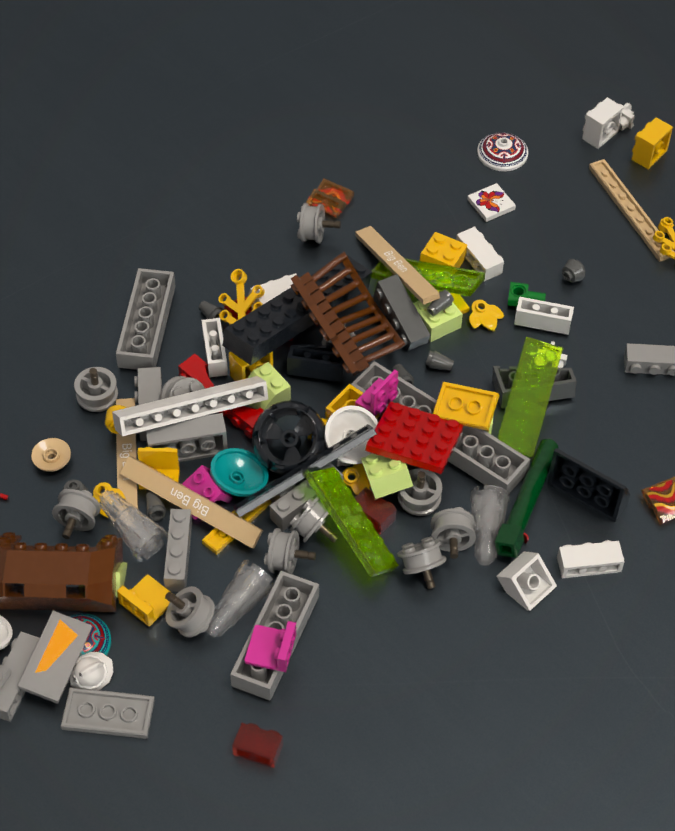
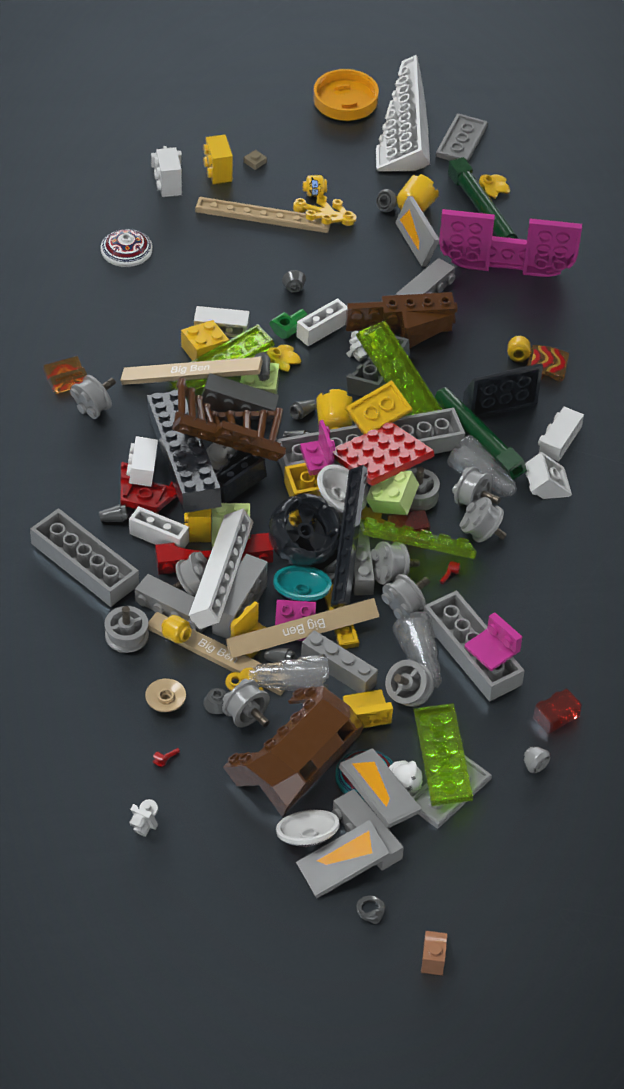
camera: 55 degrees left, 5 degrees down
yellow plant [218,269,265,324] -> none
white tile [467,183,516,222] -> none
none -> yellow cylinder [316,389,353,430]
none -> reddish brown wedge [345,292,457,348]
none -> clear neon green plate [414,703,473,806]
none -> red hand [439,561,460,584]
none -> yellow head [507,336,531,362]
none -> light grey cone [524,747,550,773]

